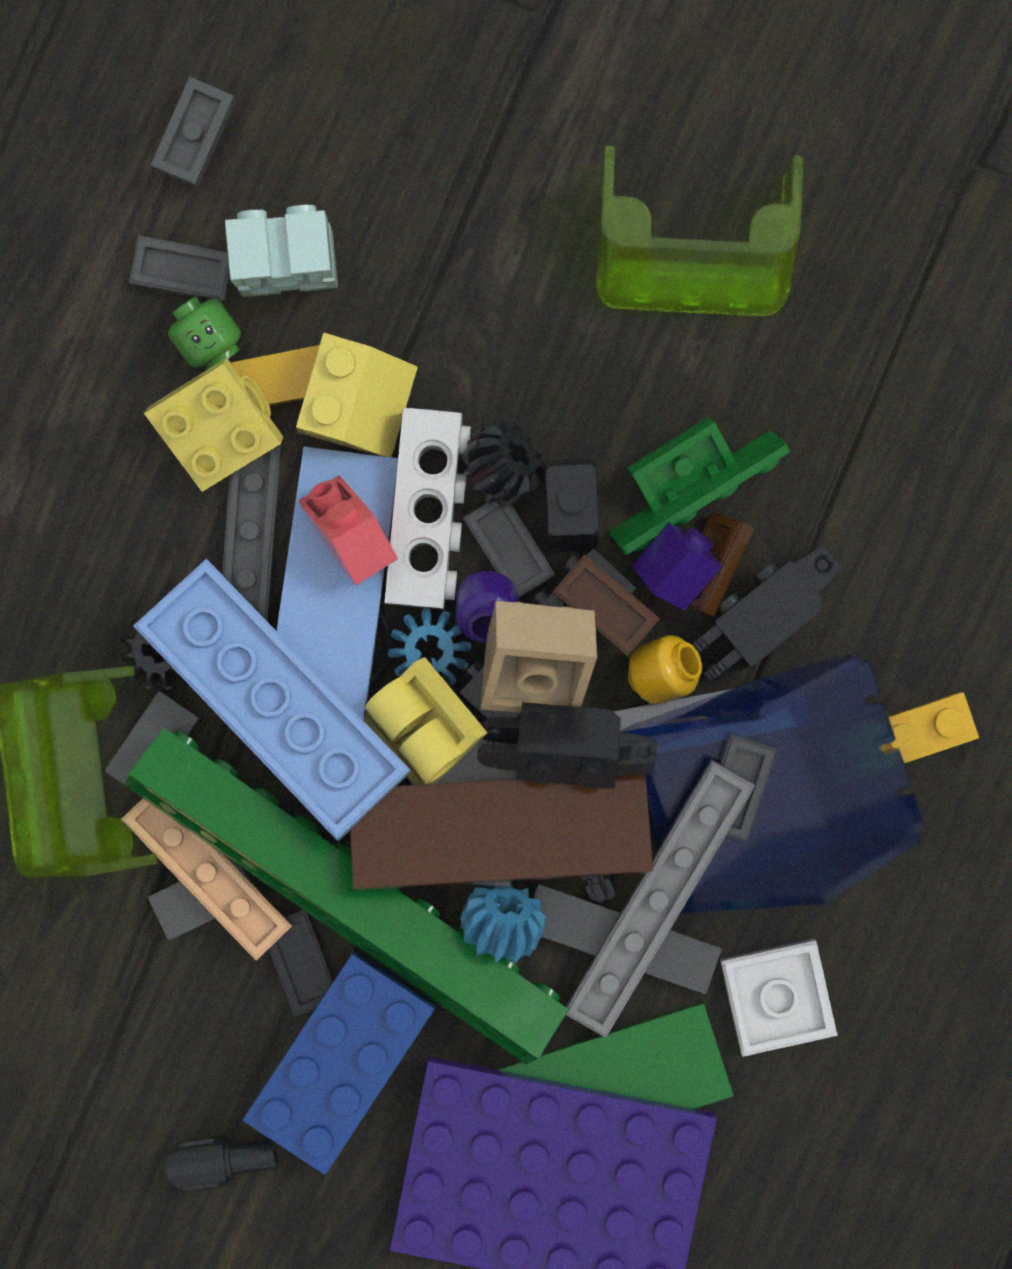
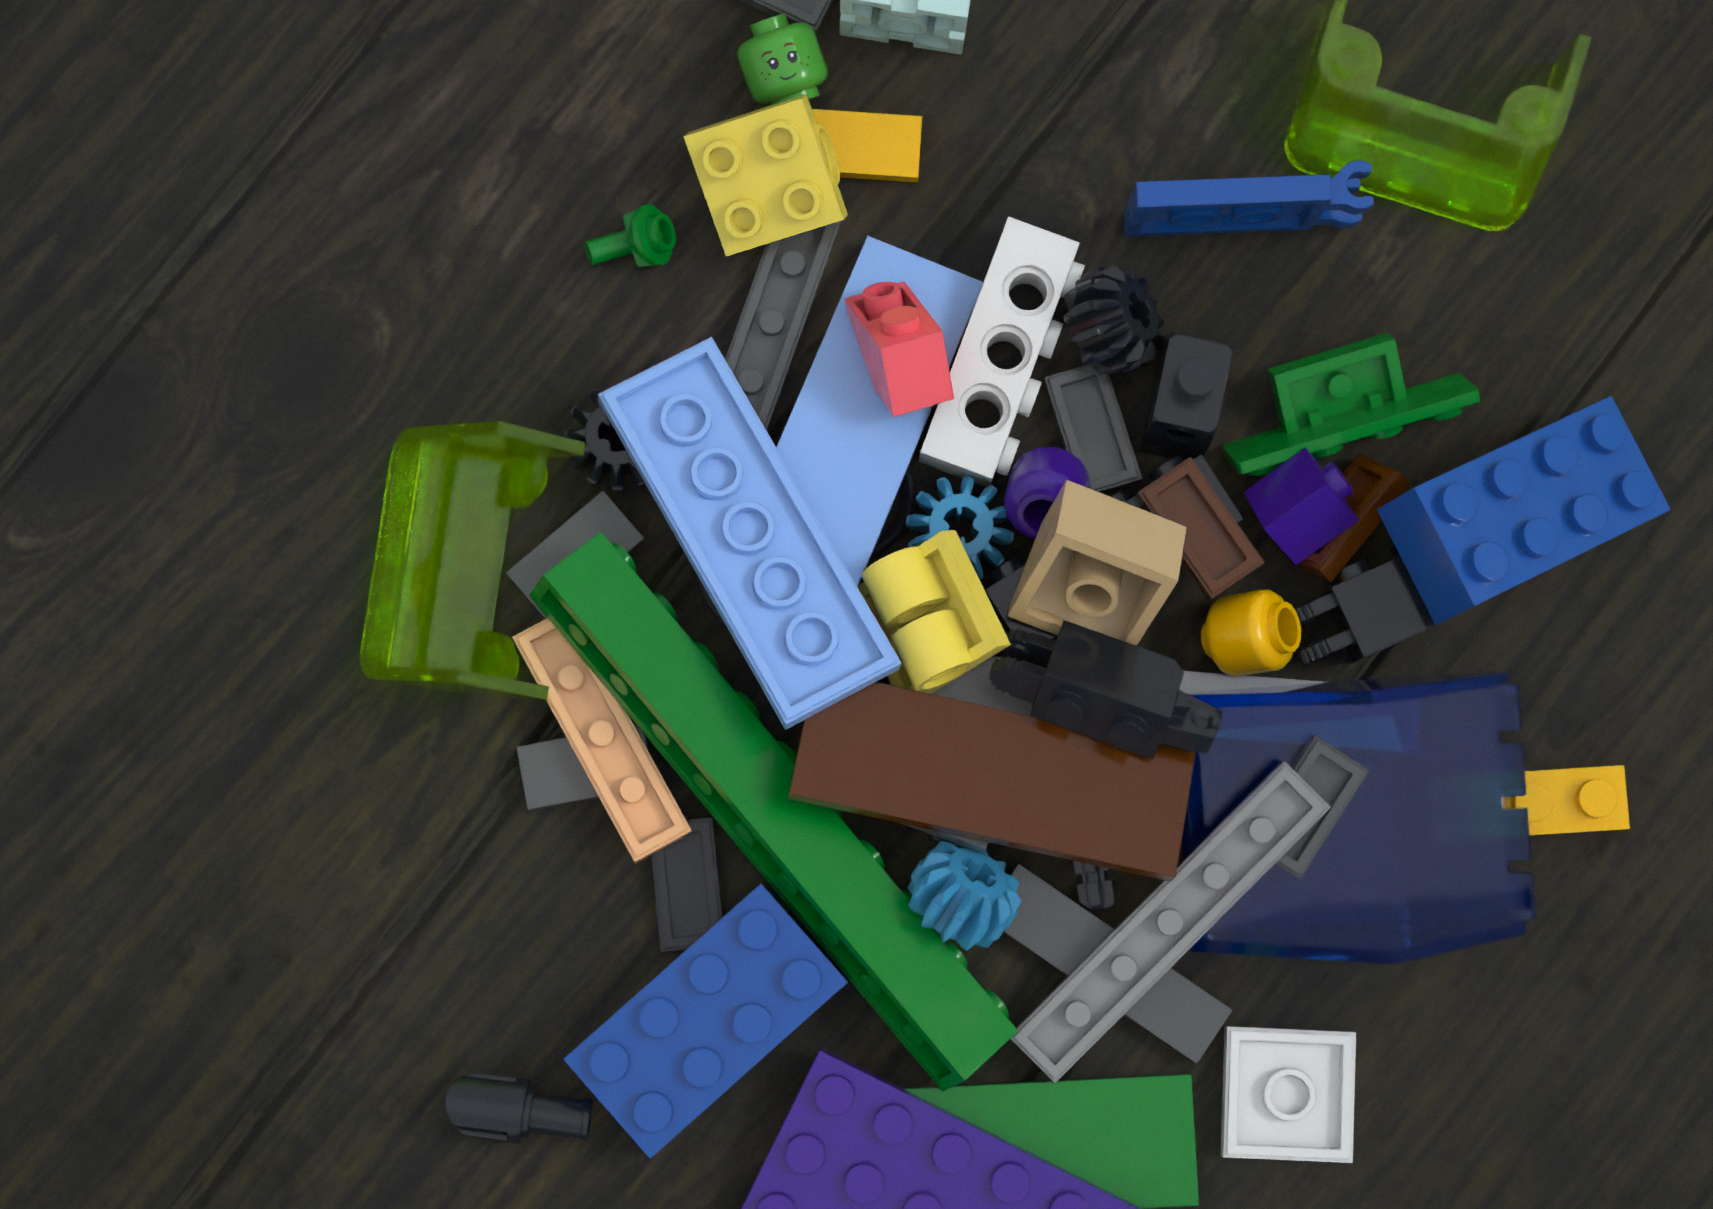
camera: 10 degrees right, 5 degrees down
light yellow slope [296,332,418,458] -> none
none -> green plate [584,204,676,267]
none -> blue tile [1124,161,1374,237]
none -> blue brick [1377,396,1671,625]

